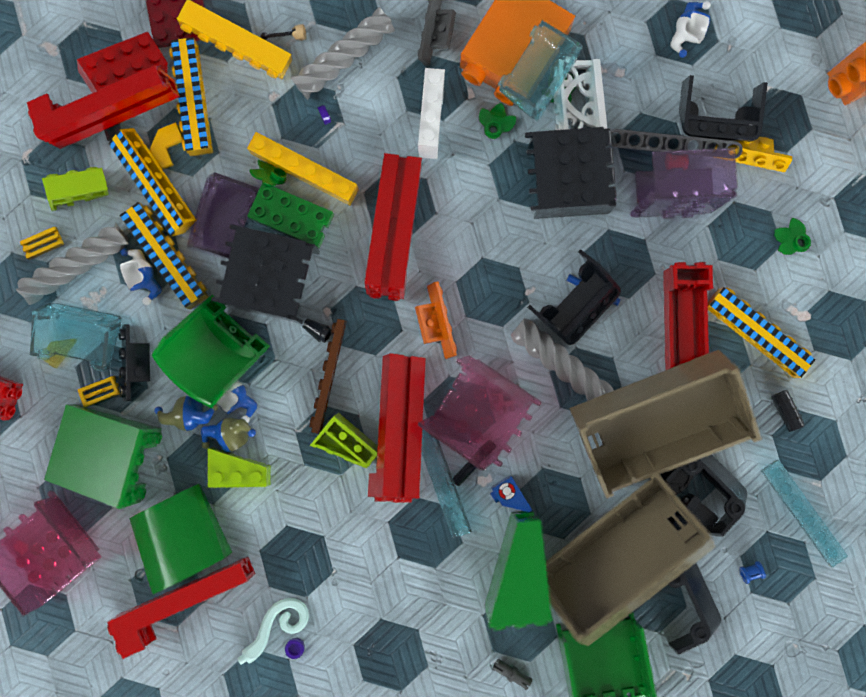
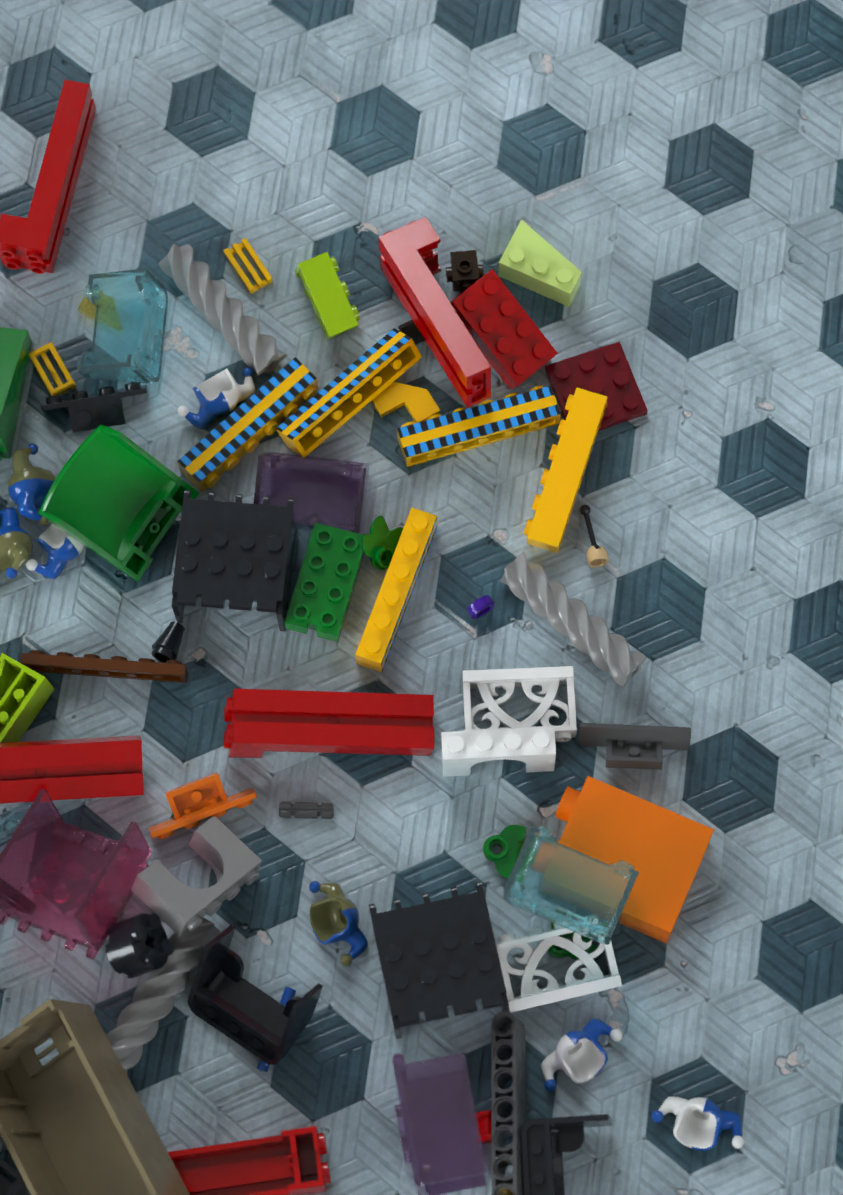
camera: 80 degrees right, 15 degrees down
none -> black brick [105,913,173,978]
none -> light grey arch [131,815,262,937]
none -> dark grey axle [279,801,334,819]
none -> olive piece [309,881,368,966]
none -> dark brown brick [446,250,484,293]
none -> white fence [462,666,577,742]
none -> yellowish green wedge [498,219,582,307]
none -> white piece [541,1018,623,1091]

